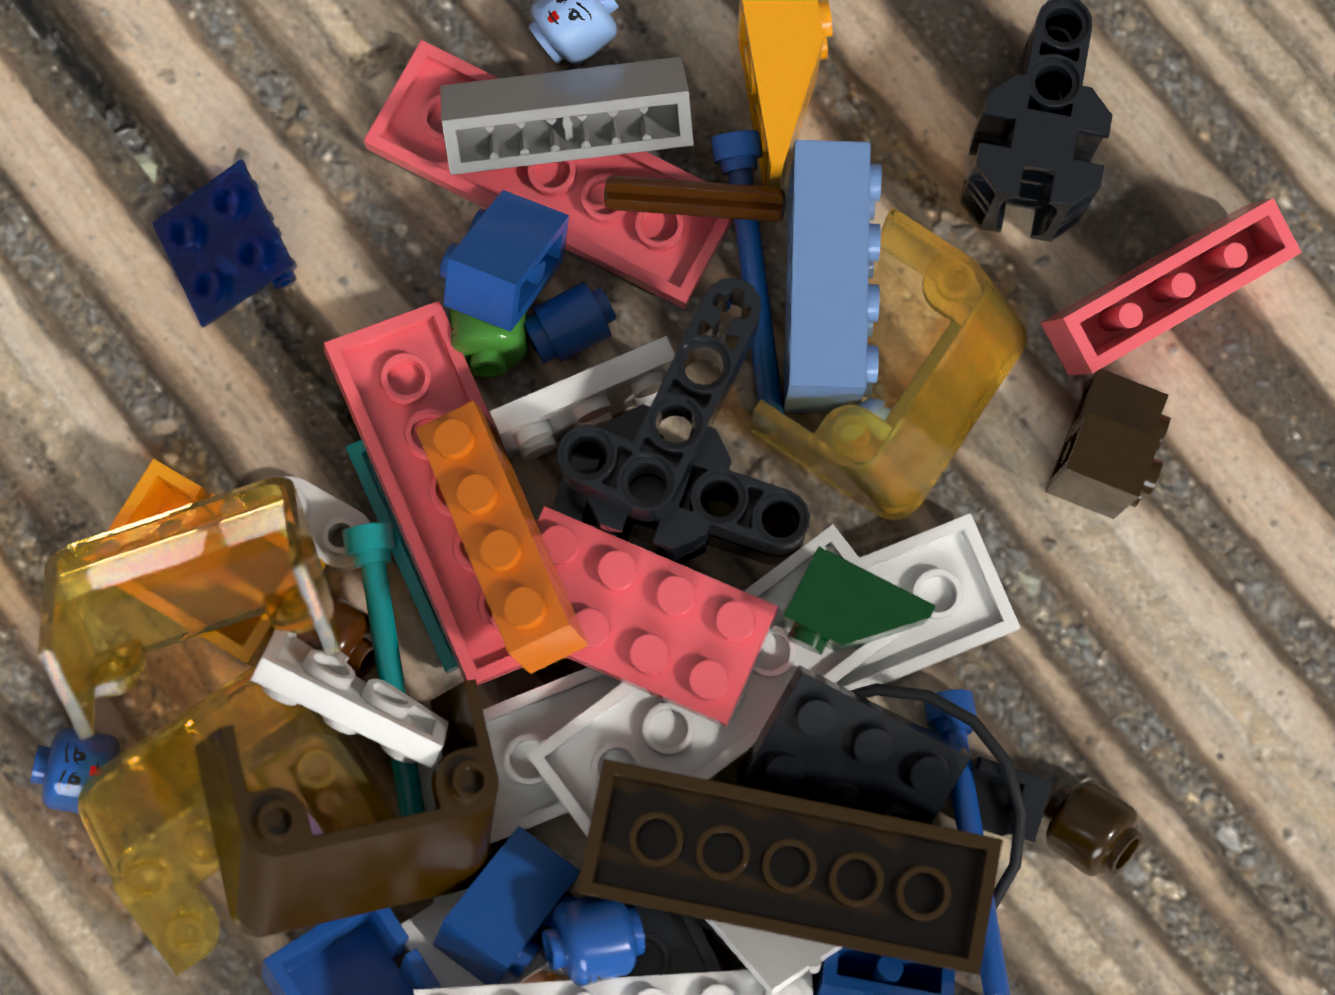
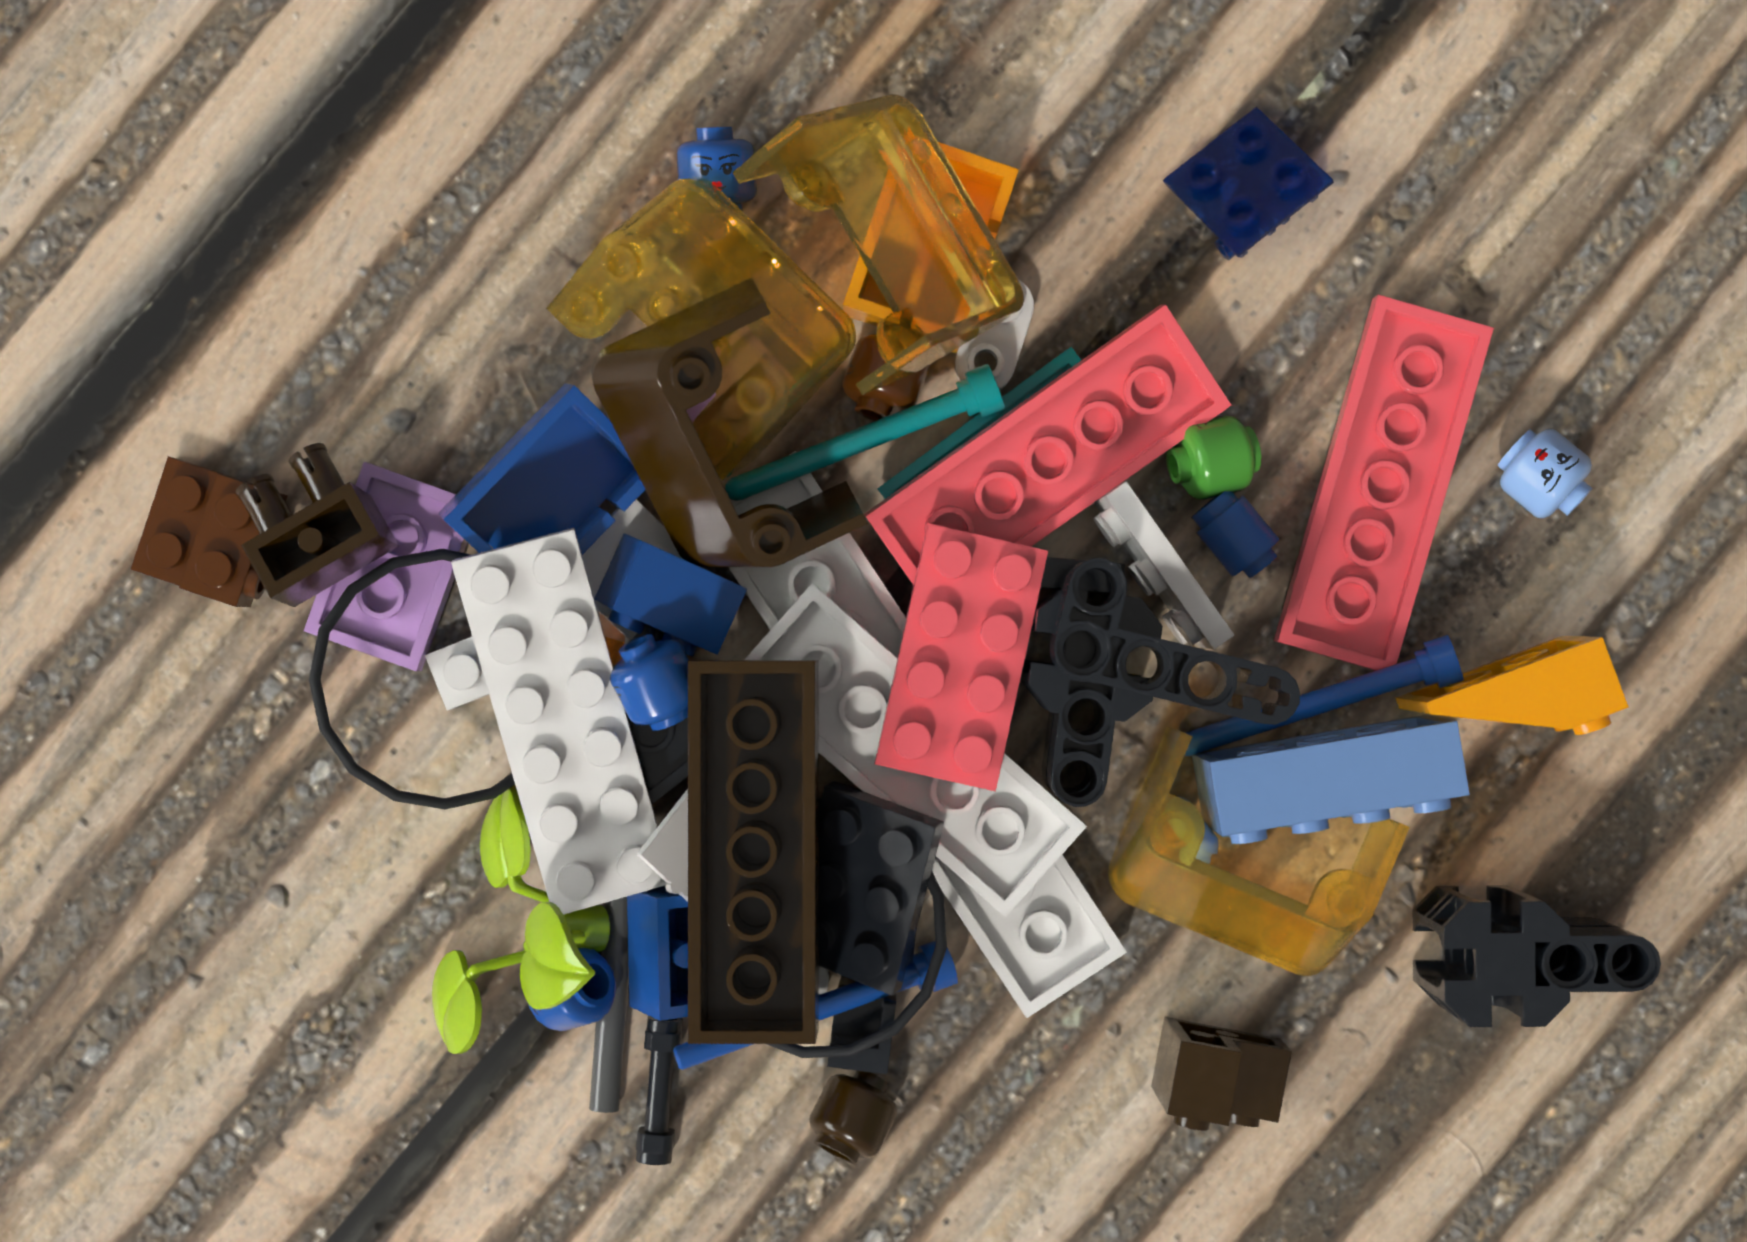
camera: 80 degrees right, 10 degrees up
white wing [251,614,448,768] -> none
orange brick [416,400,589,674] -> none
light grey brick [440,57,693,175] -> none
blue brick [440,190,569,332] -> none
reddish brown axle [604,175,786,222] -> none
dark green slope [780,546,936,655] -> none
coral brick [1040,198,1302,376] -> none

